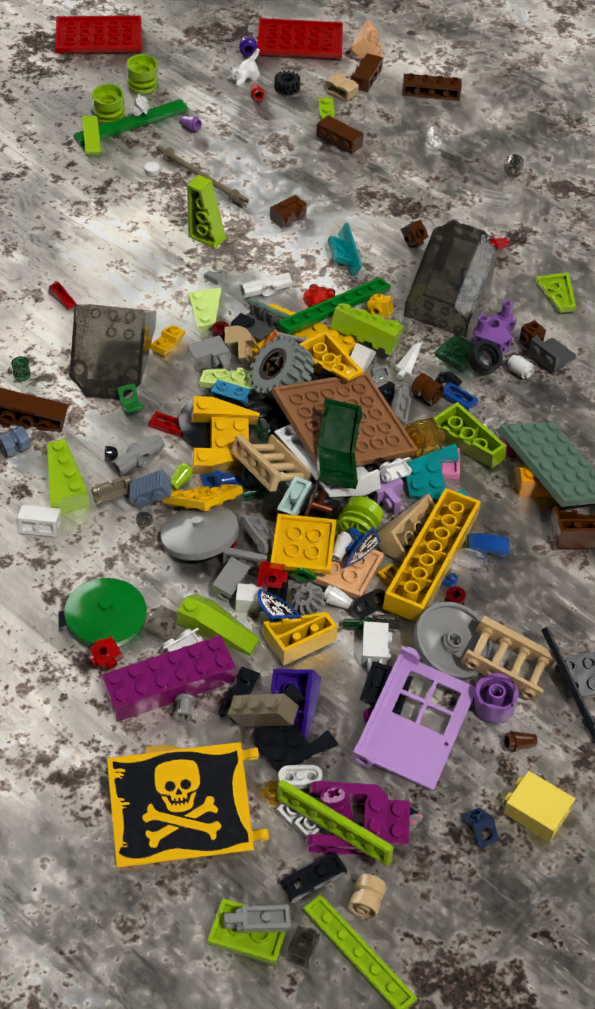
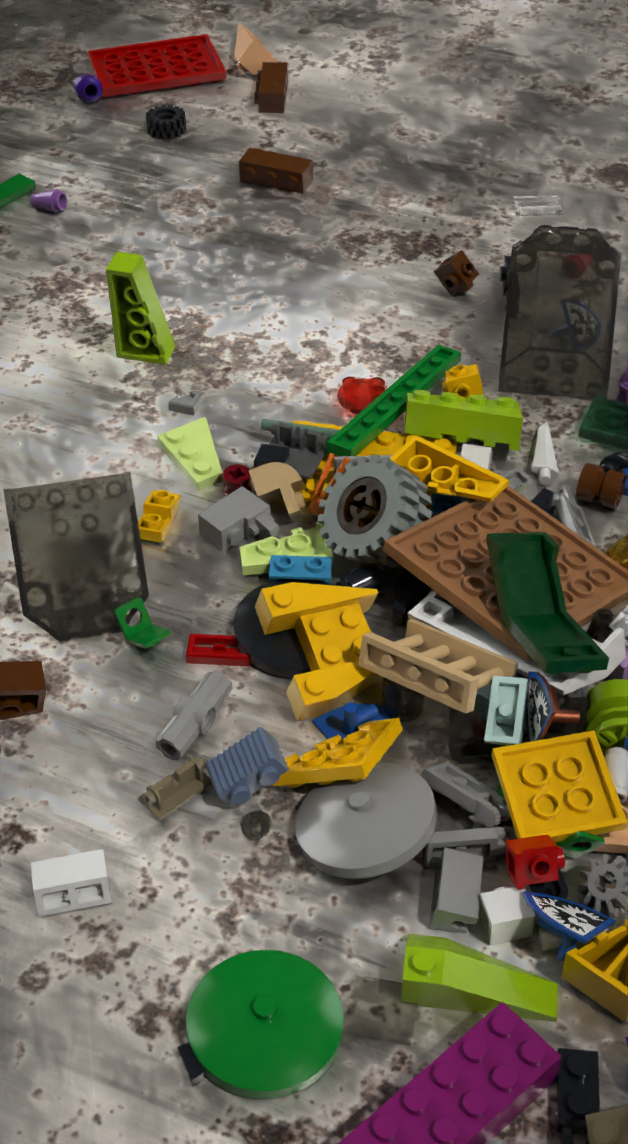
camera: 15 degrees left, 5 degrees down
lime wedge [47,438,89,515] -> none
red brick [89,636,125,671] -> none
black hinge [104,446,118,461] -> none
white tile [144,162,160,176] -> none
dark tan bar [156,145,249,207] -> none
white hinge [159,628,203,654] -> none
lime cone [171,463,194,491] -> none
white animal [228,48,260,87] -> none
white piece [240,272,292,298] -> none
clear green arm [242,485,270,501] -> none
red cone [250,83,265,101] -> none
clear green arm [253,418,270,439] -> none
reddish brown brick [270,195,307,228] -> none
lime hinge [318,97,335,120] -> none
tan brick [324,73,359,102] -> none
teal bracket [327,223,362,277] -> none
reddish brown brick [402,73,462,101] -> none
clear brick [426,126,442,147] -> none
clear smoke head [504,154,524,178] -> none

